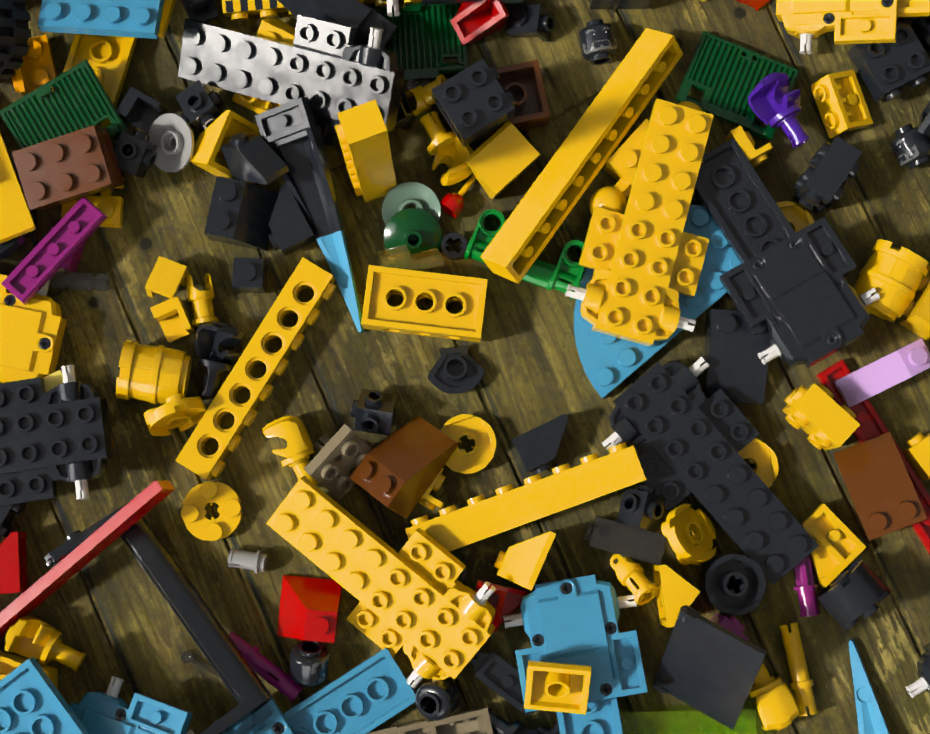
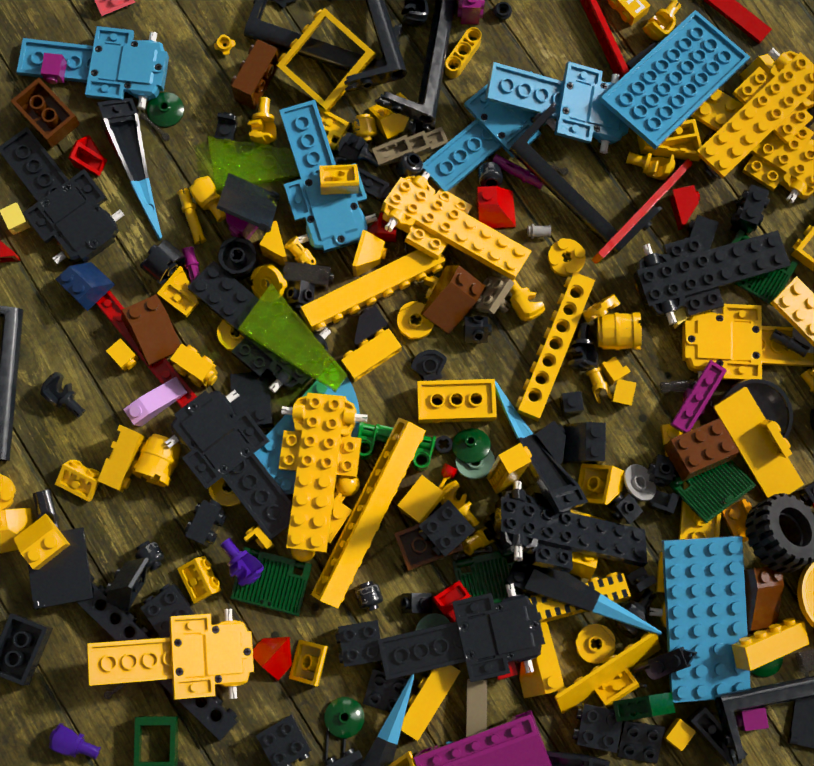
camera: 170 degrees right, 5 degrees down
black slope [221,132,289,185] -> none
clear yellow slope [377,244,444,269] -> none
none -> clear neon green wing [239,283,347,392]
none -> yellow brick [341,328,402,382]

